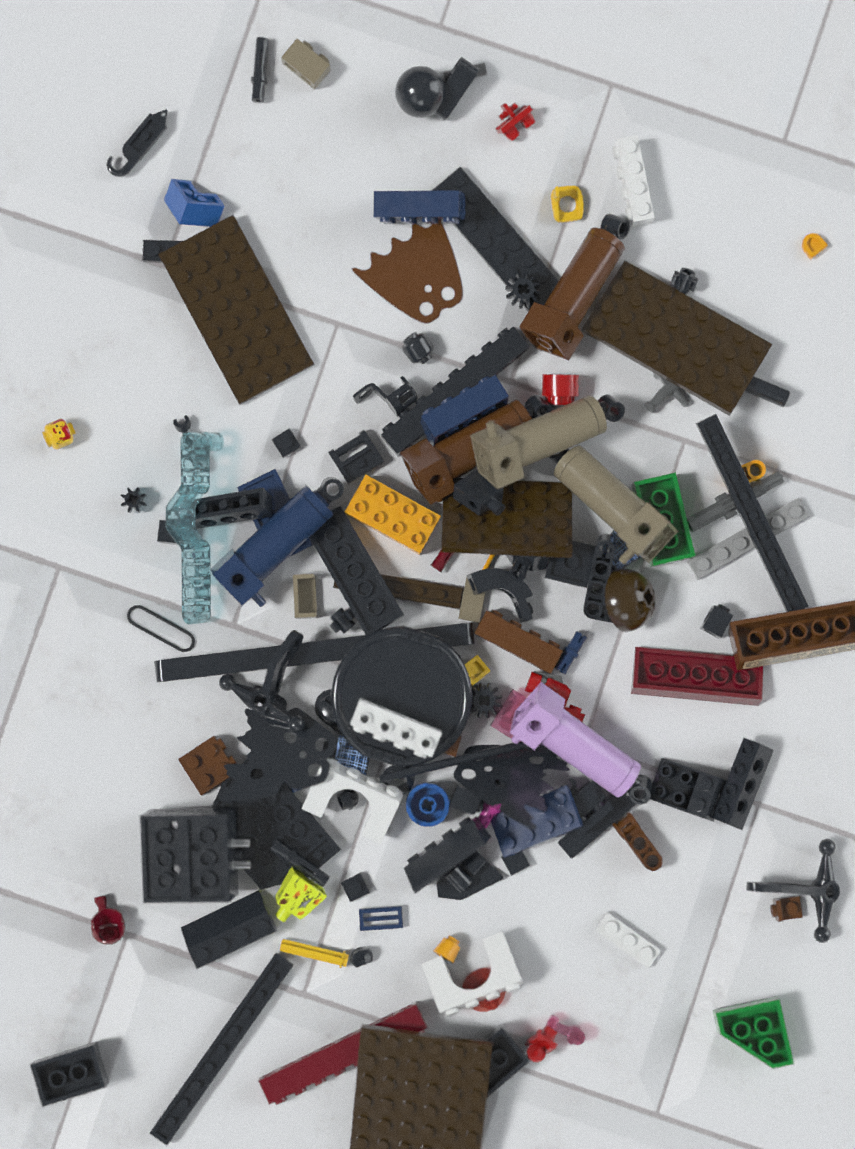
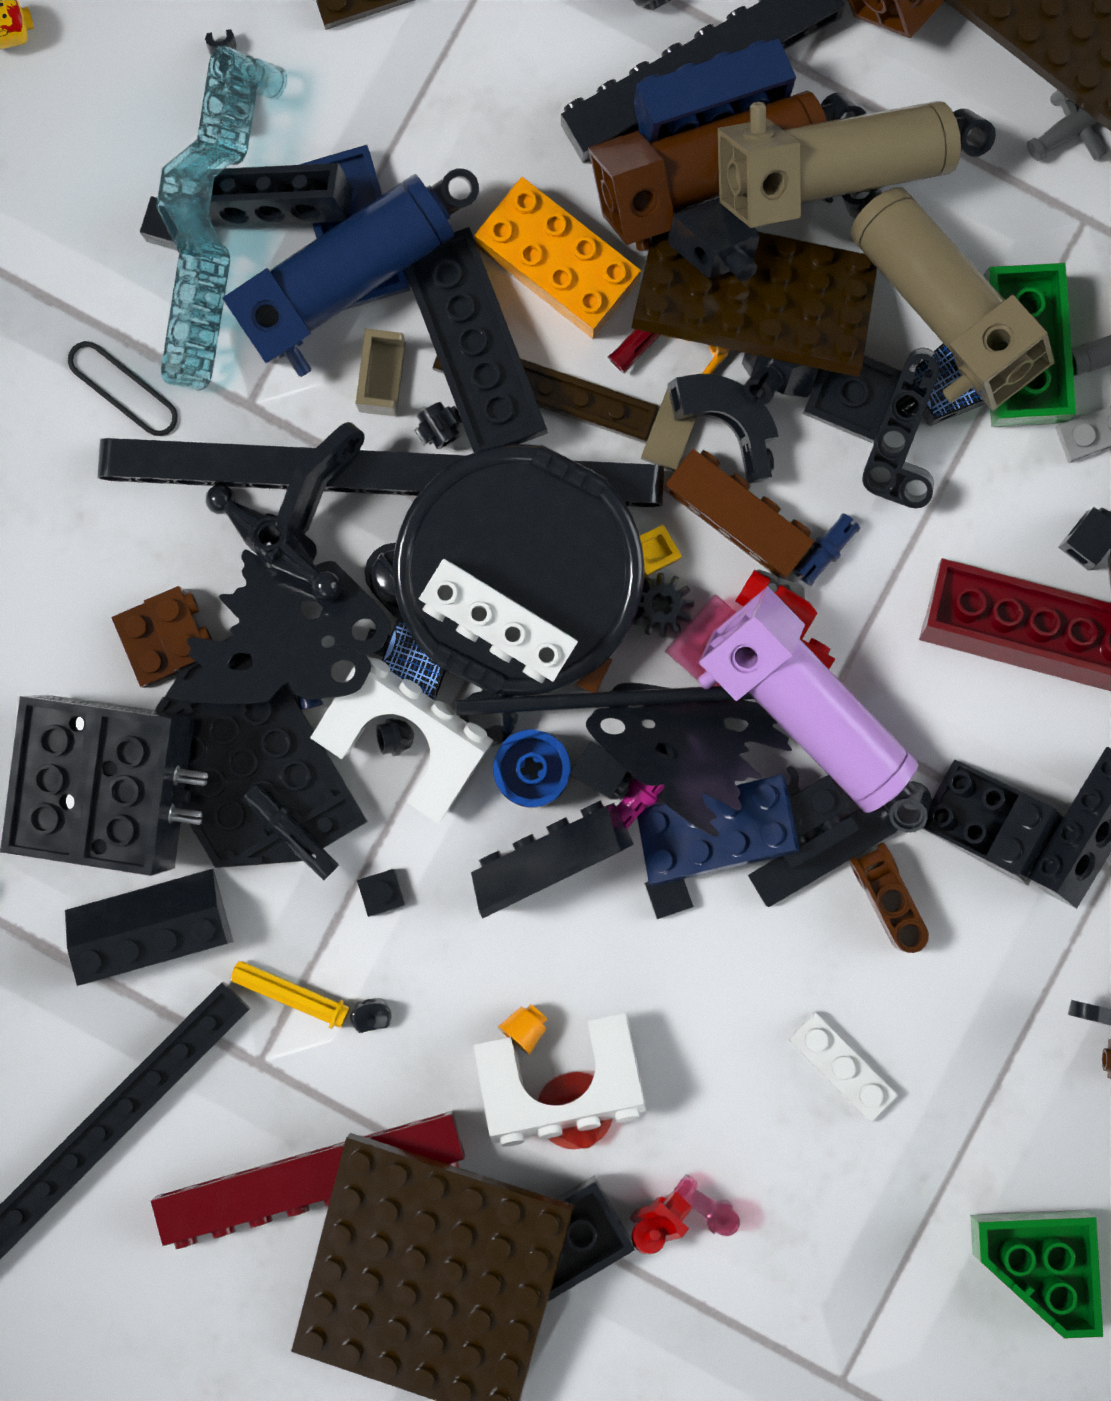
camera: 15 degrees right, 0 degrees up
black gear [121,487,147,513] -> none
black plate [271,428,301,458] -> none
neon yellow torso [275,866,327,922] -> none
black plate [328,430,384,484] -> none
black piece [353,376,418,417] -> none
dark blue tile [359,906,403,931] -> none
black panel [436,851,503,900] -> none
red piece [542,374,579,405] -> none
dark brown piece [605,568,656,632] -> none

